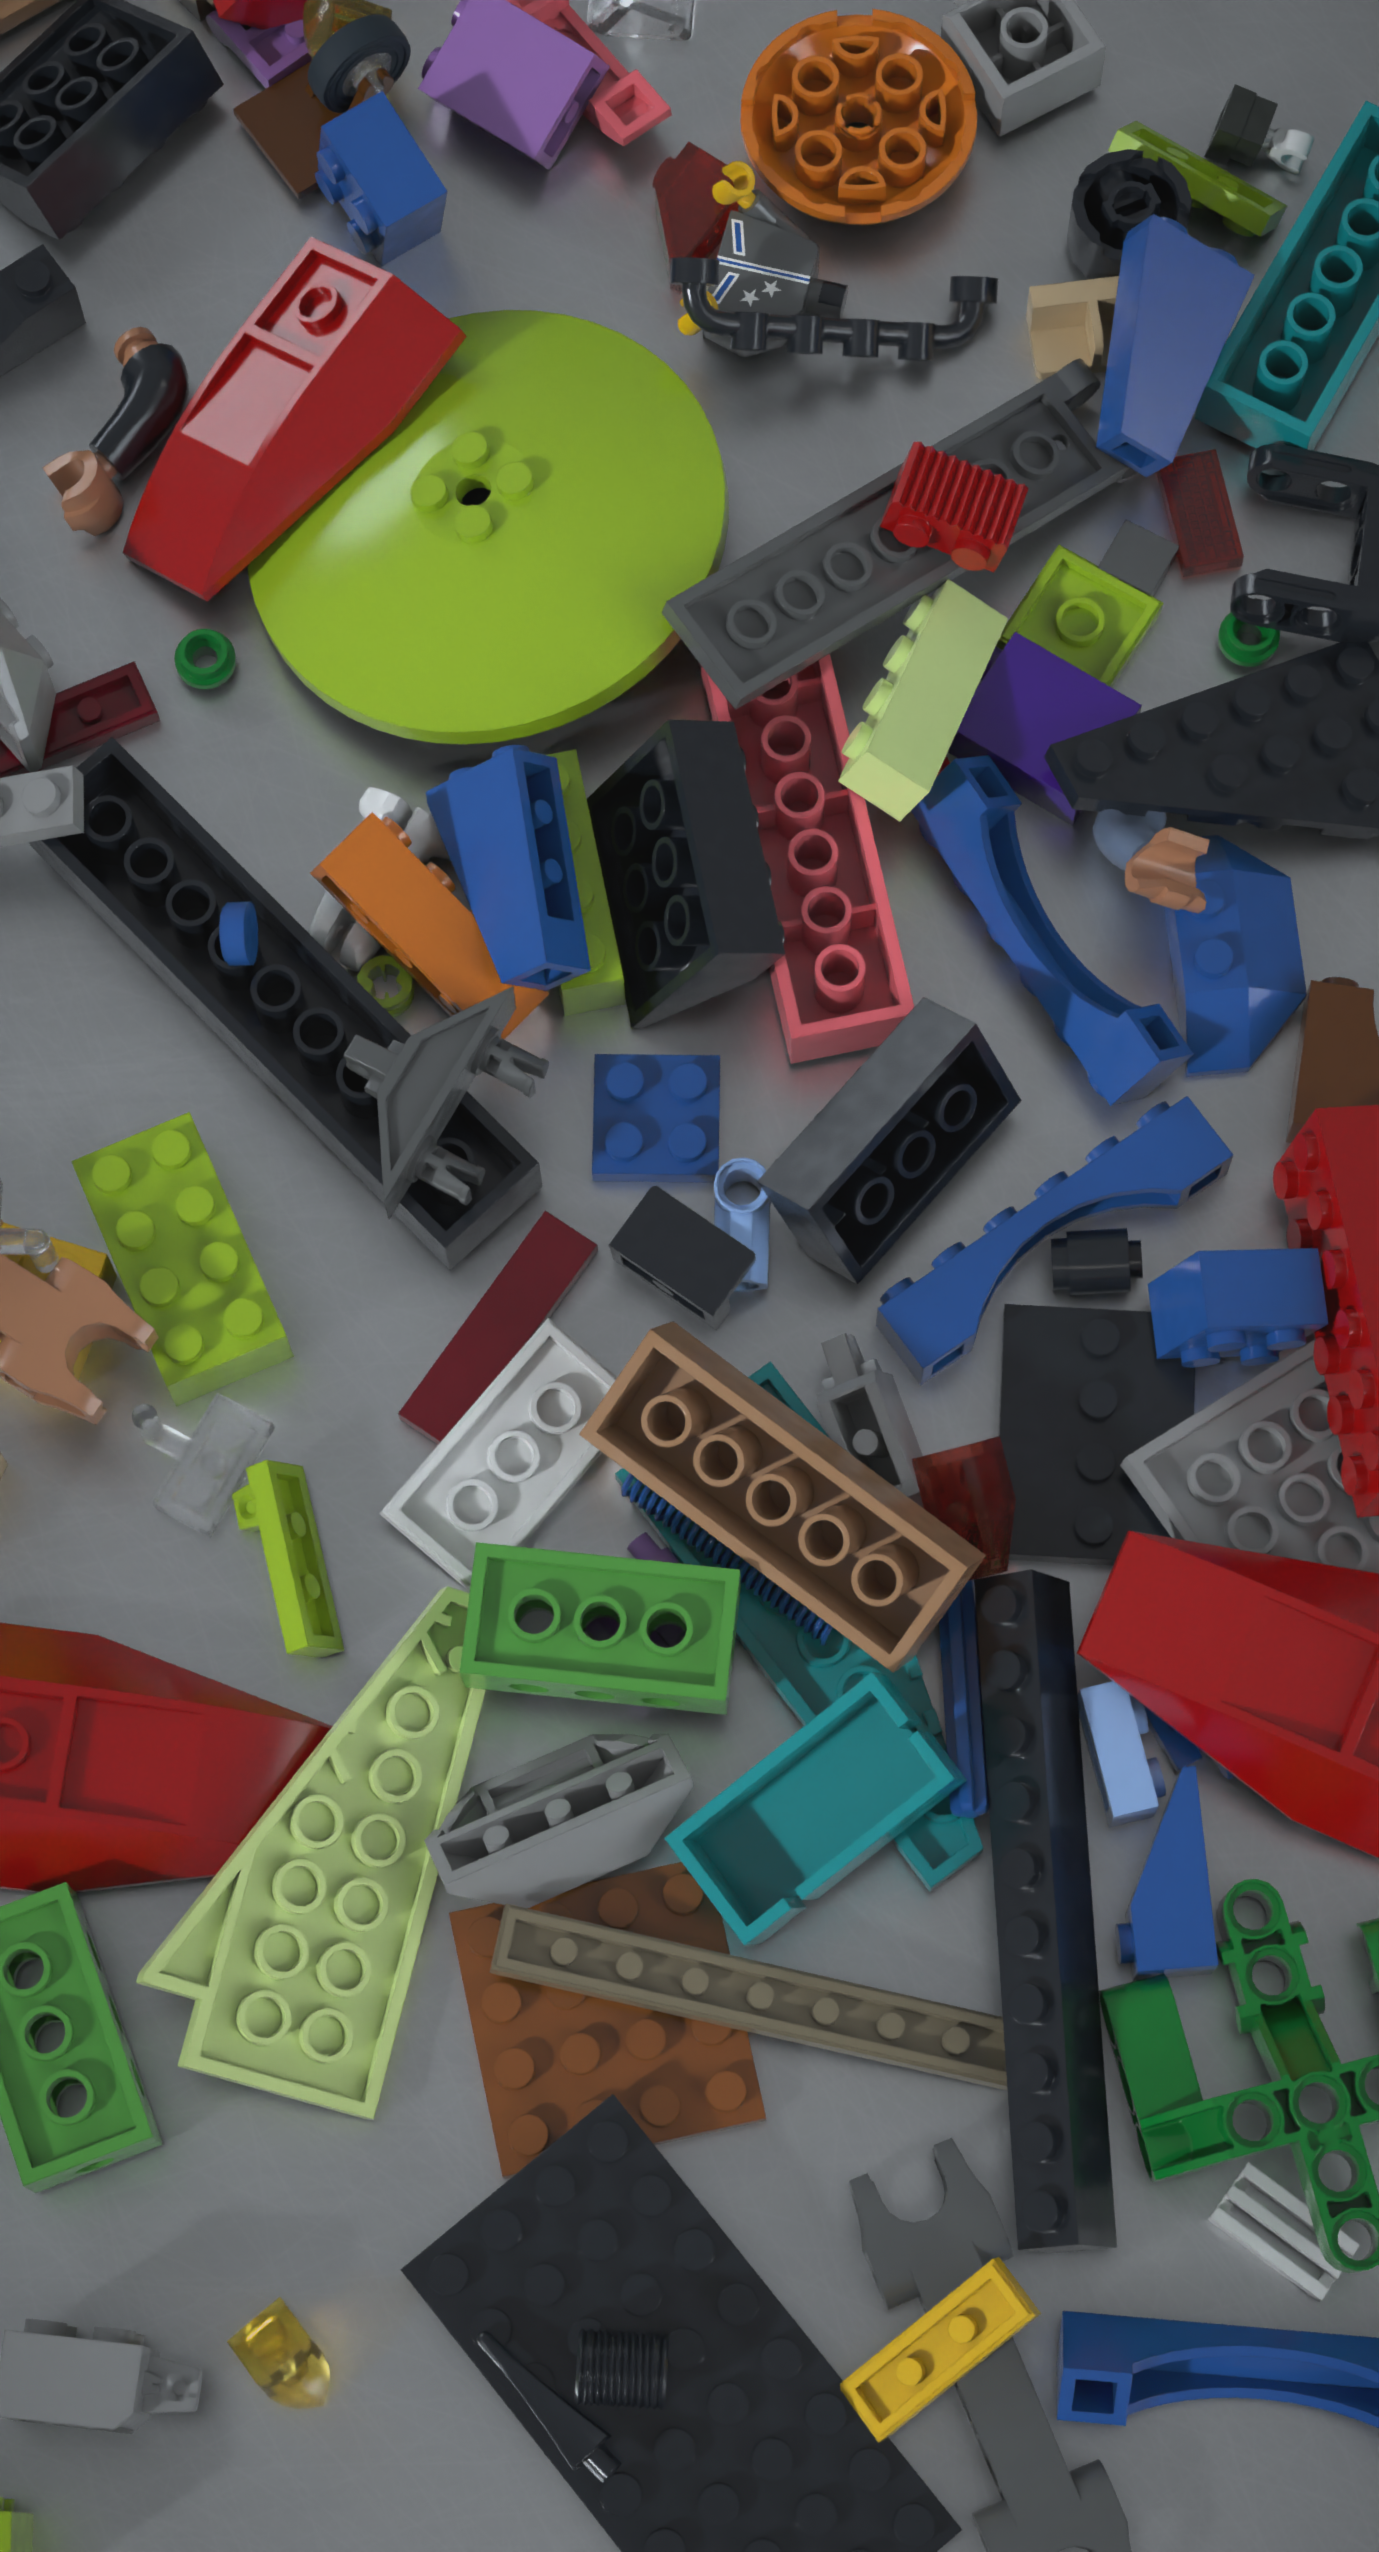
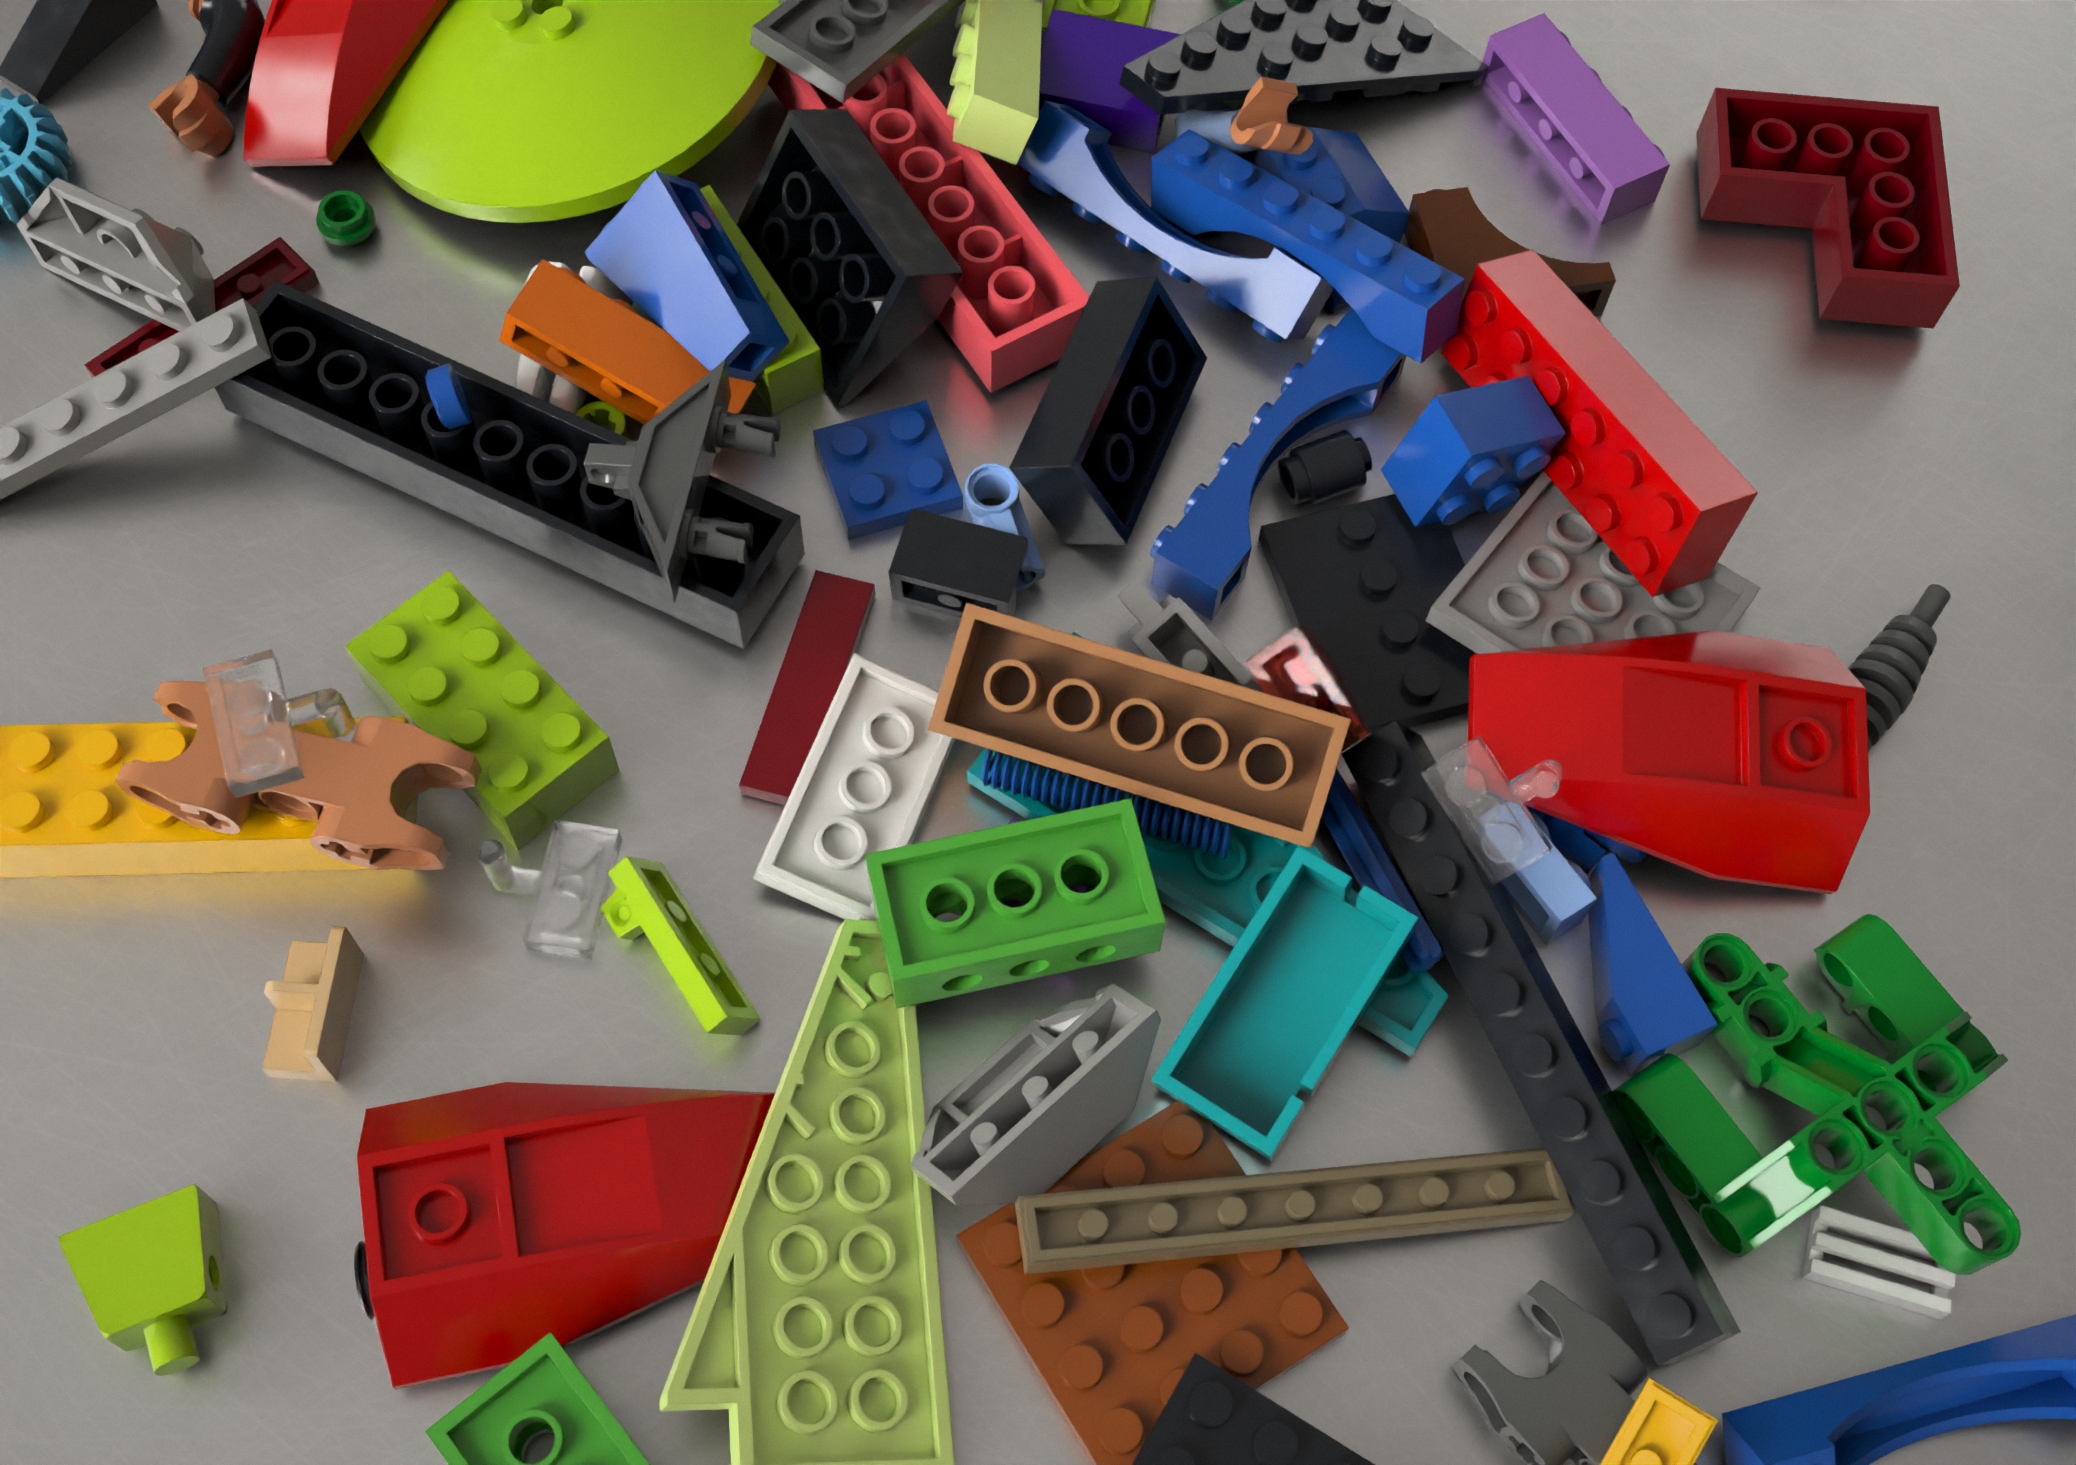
camera: 25 degrees left, 10 degrees down
none -> blue arch [1151,129,1464,364]
none -> clear plate [1420,735,1563,886]

